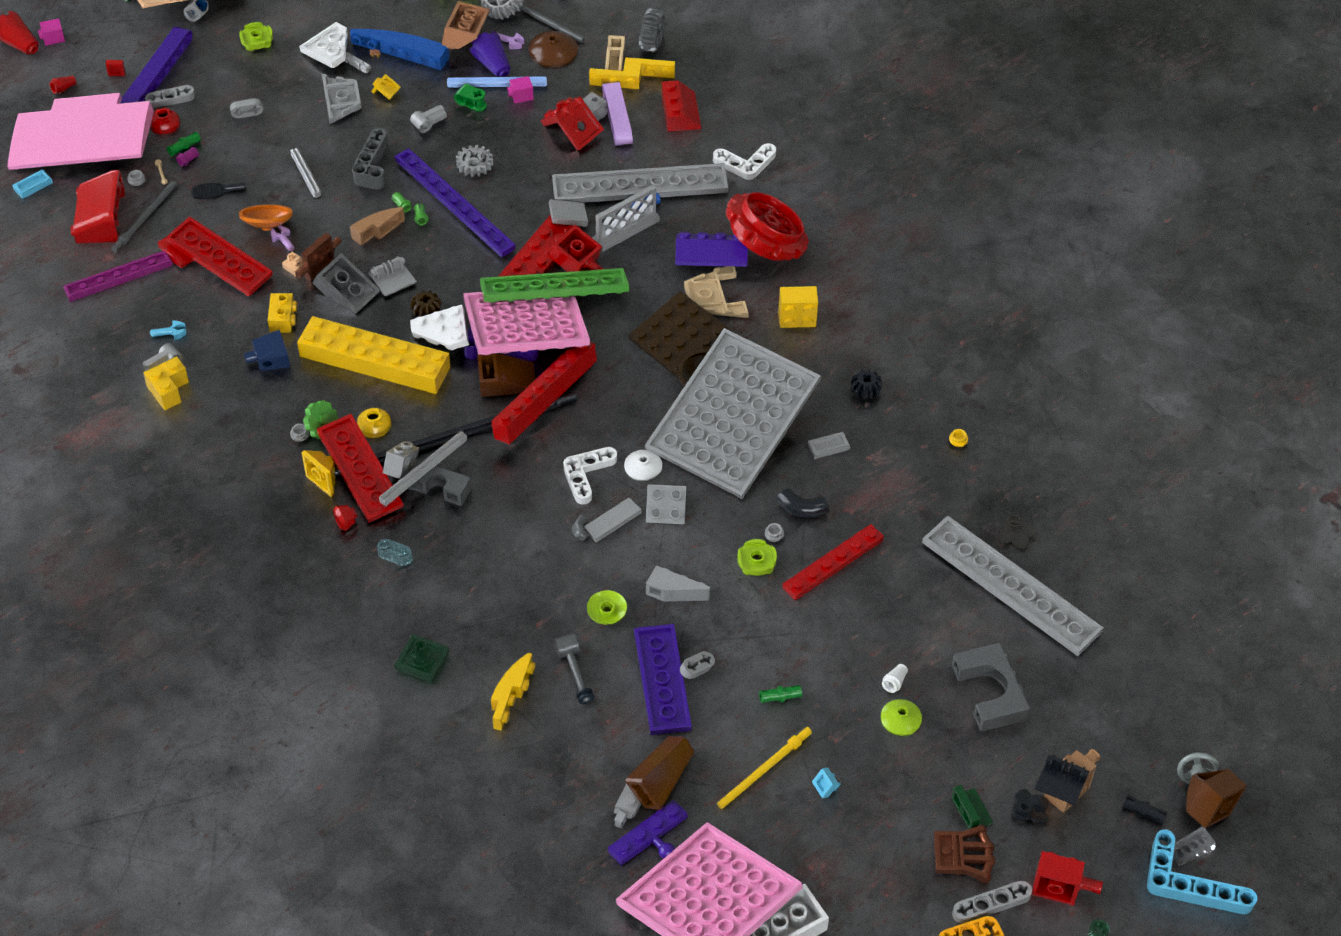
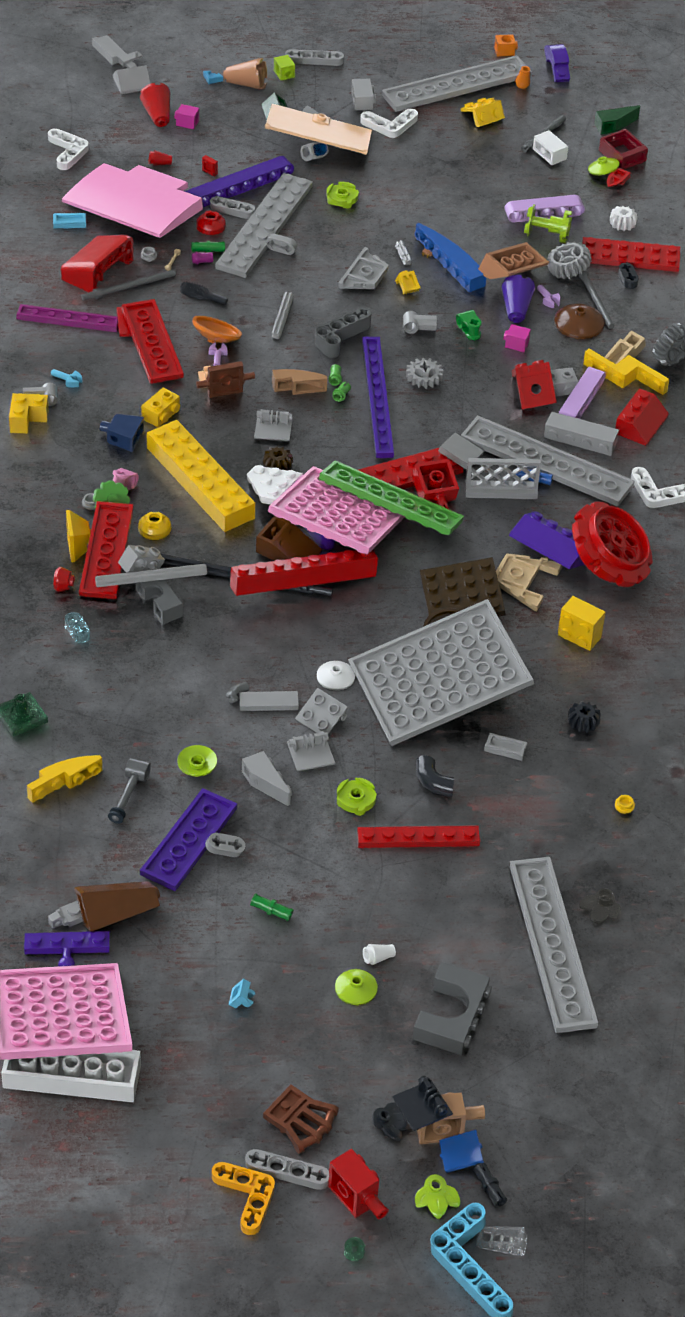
camera: 35 degrees right, 5 degrees down
white plate [299,22,348,68] -> none
flat silver slope [313,253,380,314] -> none
light blue axle [447,76,547,88] -> none
white beam [563,447,617,505] -> none
yellow bar [717,727,812,809] -> none
light grey plate [764,523,784,542] -> none
dark green panel [952,785,993,829] -> none
reddish brown piece [1177,752,1247,828] -> none
none -> bright pink piece [113,468,139,490]
none -> light grey plate [215,173,313,278]
none -> light grey hinge [287,731,335,772]
none -> lime plate [415,1174,460,1219]
none -> blue piece [439,1130,484,1173]
none -> light grey brick [544,412,619,456]

